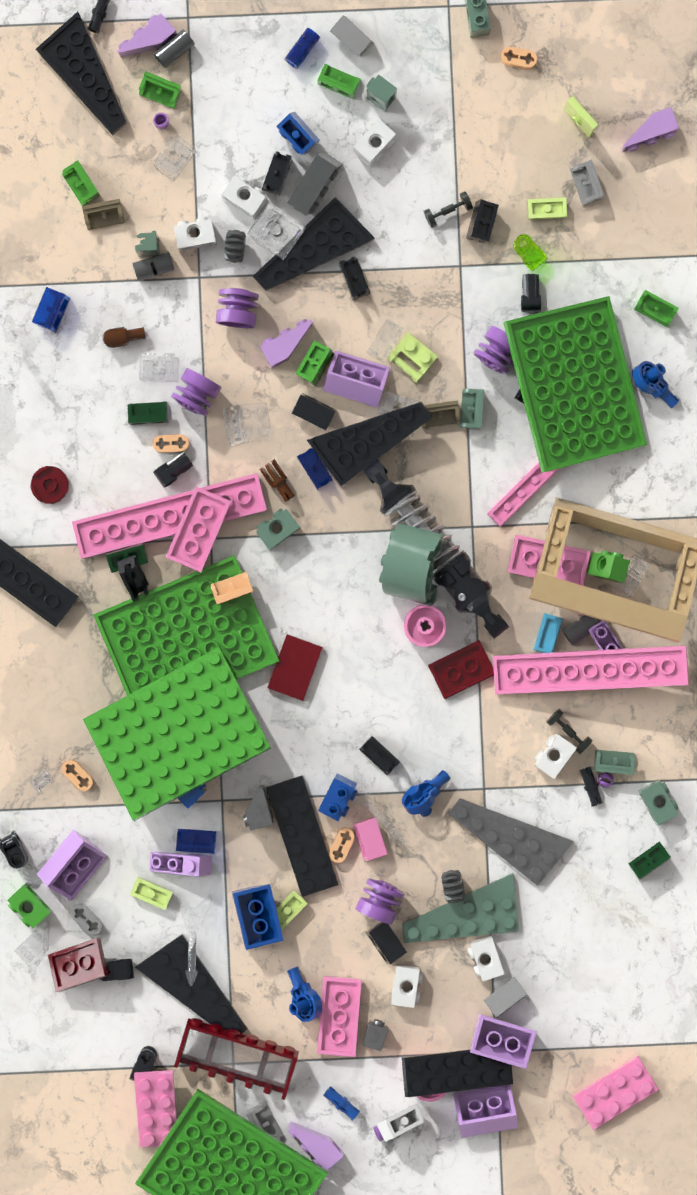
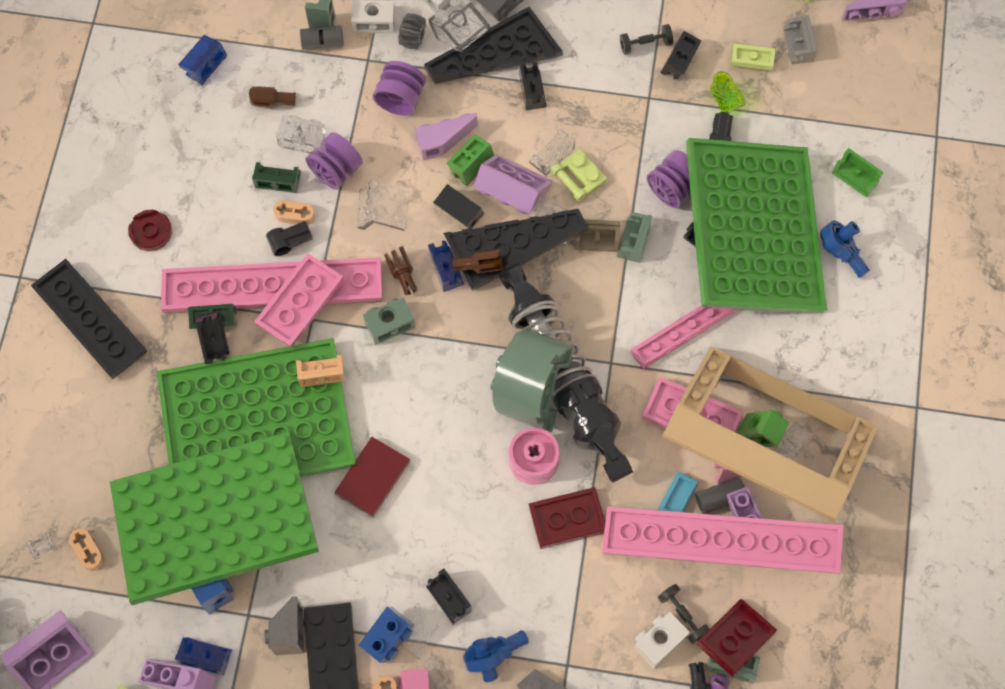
camera: 15 degrees right, 20 degrees down
none -> reddish brown arm [453,249,504,274]
none -> dark red tile [696,599,777,677]

